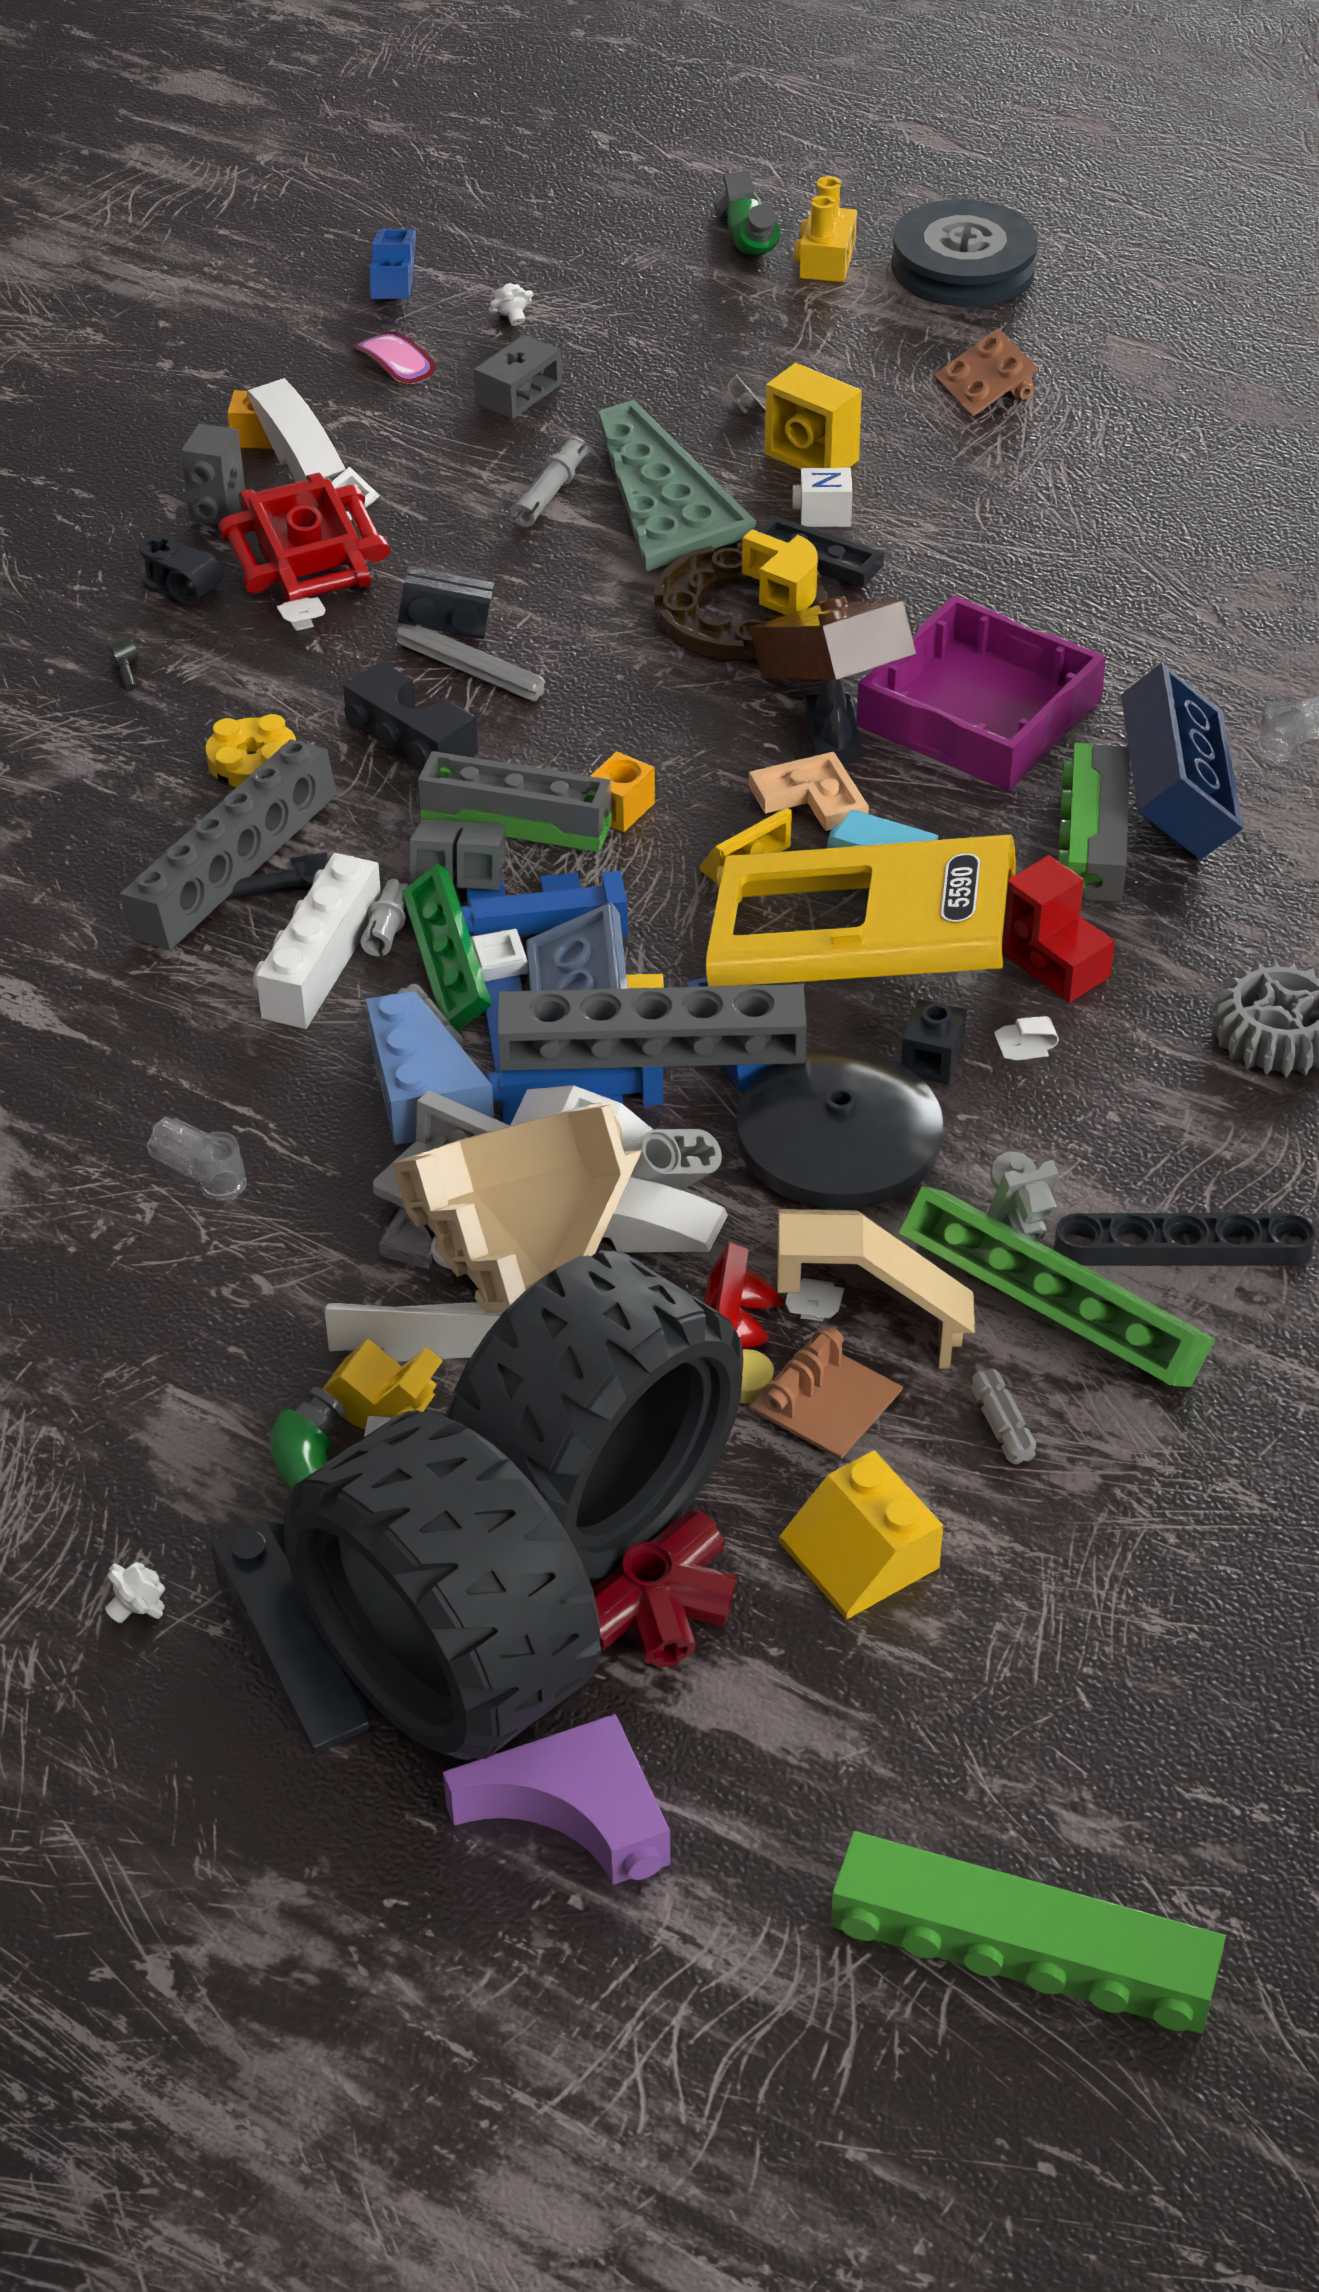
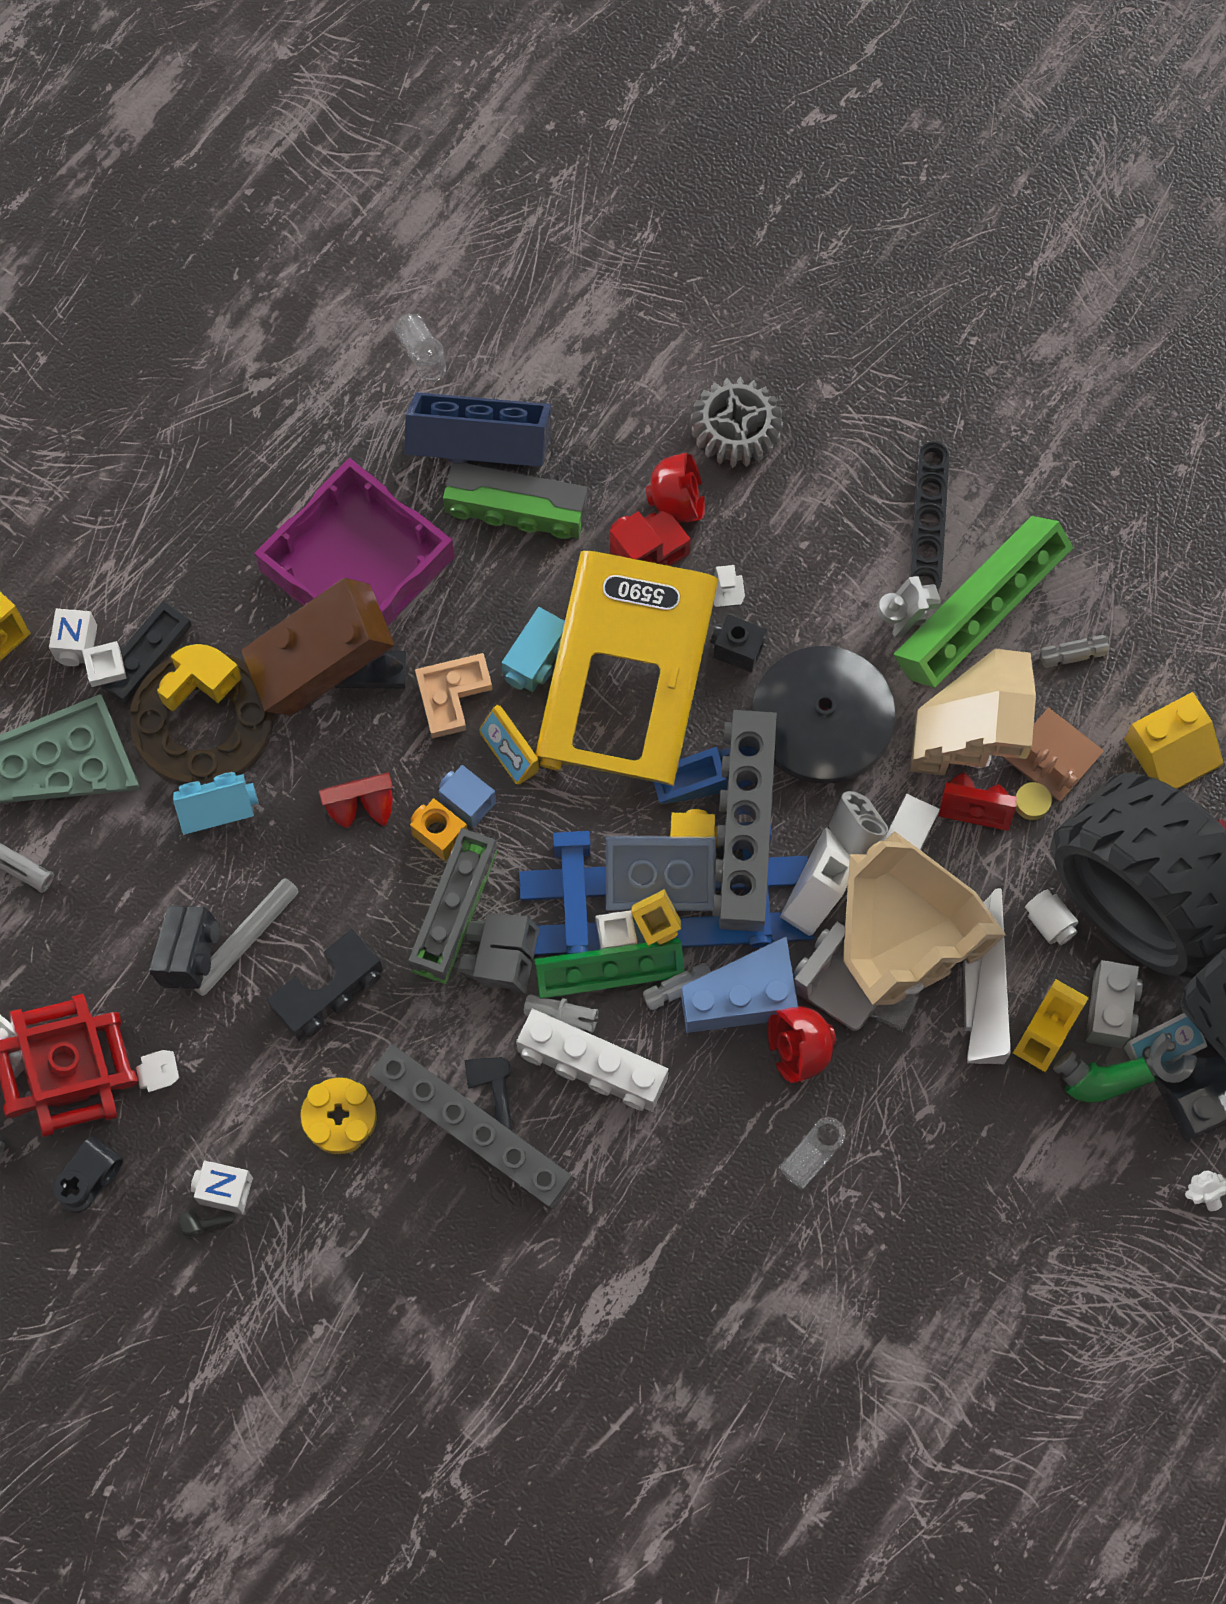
camera: 85 degrees left, 25 degrees up
none -> white plate [82,641,126,687]
none -> medium azure brick [173,772,259,835]
none -> white brick [191,1161,253,1214]
none -> red tile [319,772,393,828]
none -> medium blue brick [439,765,496,828]
none -> yellow brick [631,889,681,945]
none -> red cylinder [646,452,705,523]
none -> red cylinder [767,1006,836,1083]

